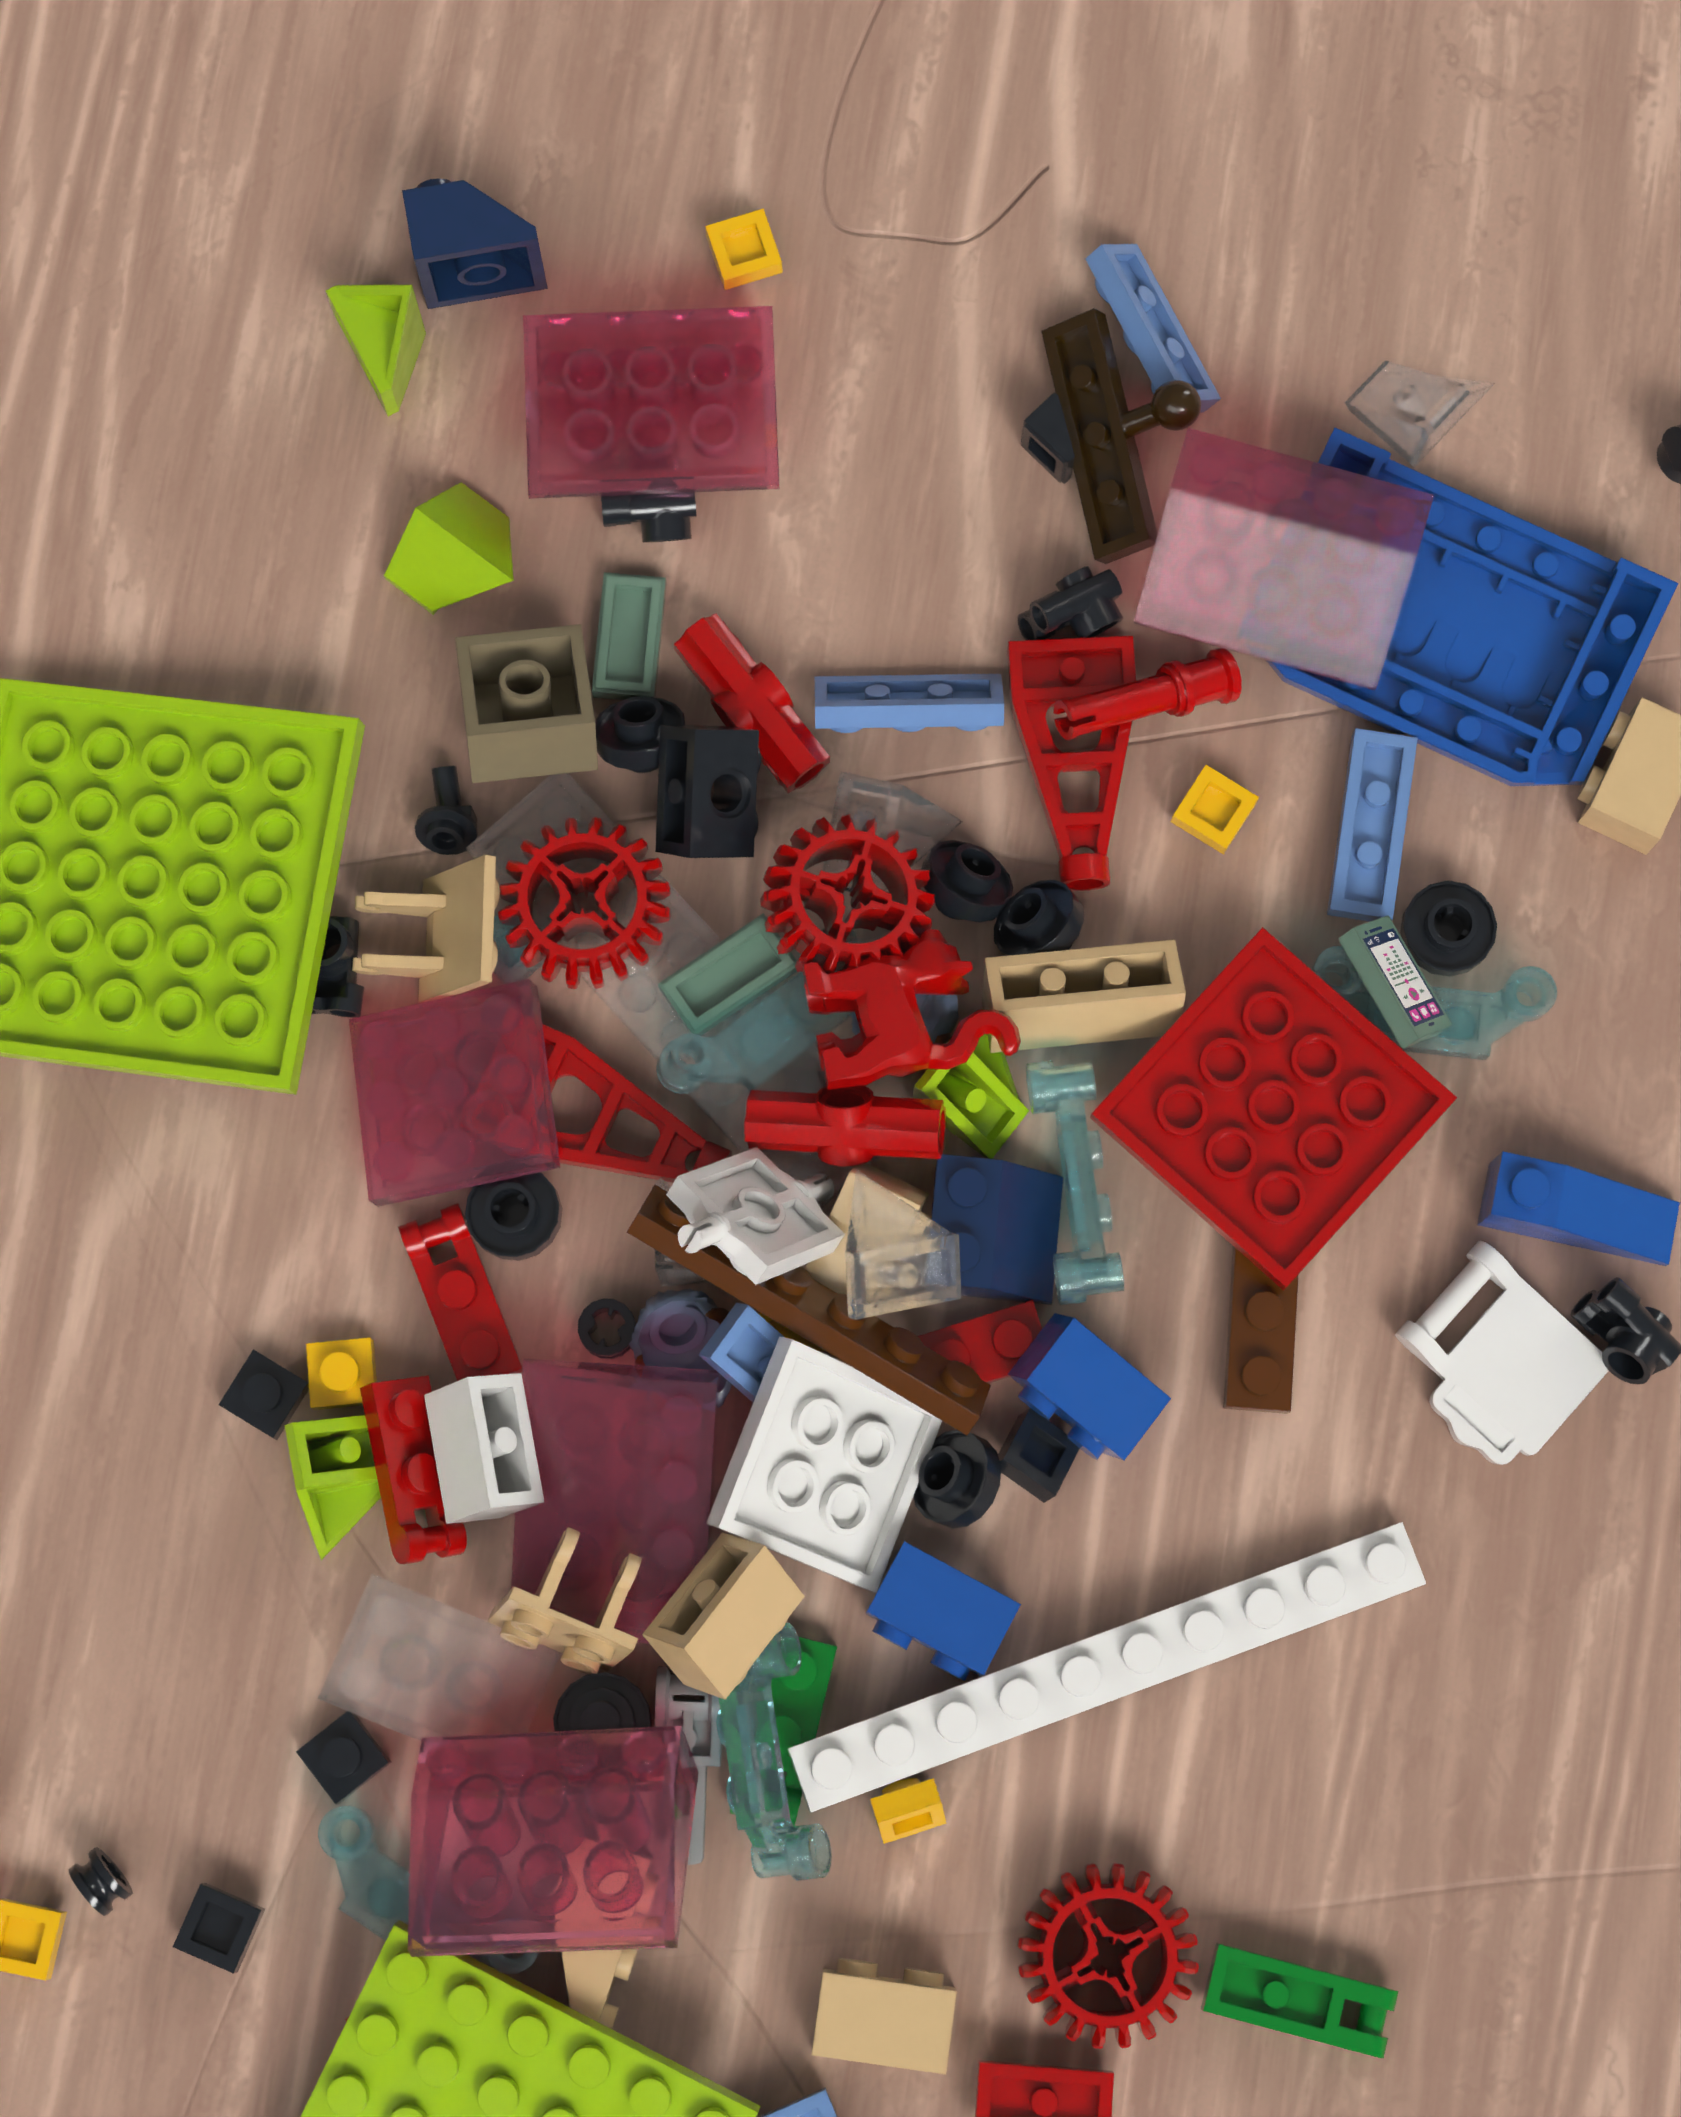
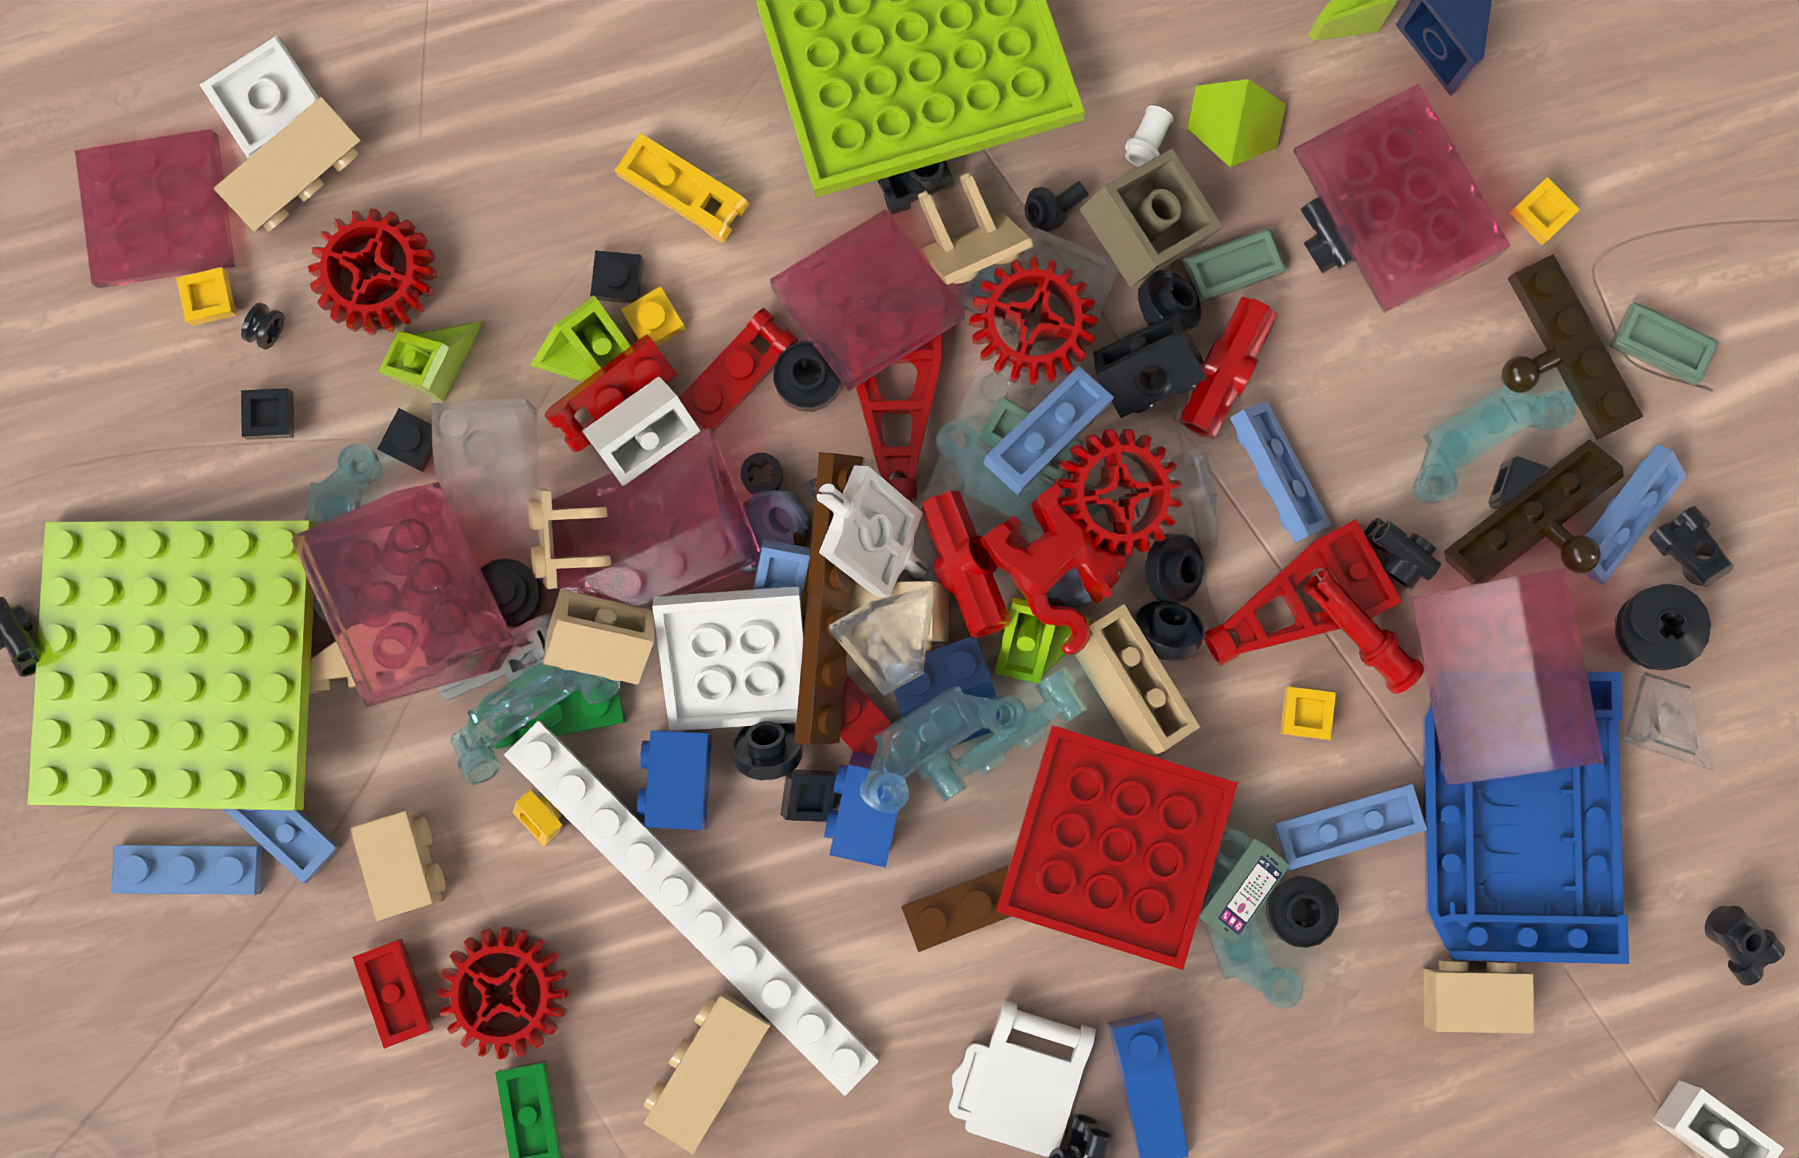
camera: 65 degrees right, 5 degrees up
none -> red gear [308,208,437,335]
none -> lime slope [378,320,484,402]
none -> yellow plate [615,133,749,243]
none -> tan brick [643,991,771,1154]
none -> clear light blue plate [860,686,1027,813]
none -> medium blue plate [983,366,1114,495]
none -> white pin [1125,105,1173,167]
none -> clear light blue plate [1412,385,1576,503]
none -> dark brown plate [1501,254,1644,440]
none -> sand green tile [1610,302,1719,386]
none -> black piece [1615,584,1711,671]
none -> black plate [1649,506,1734,587]

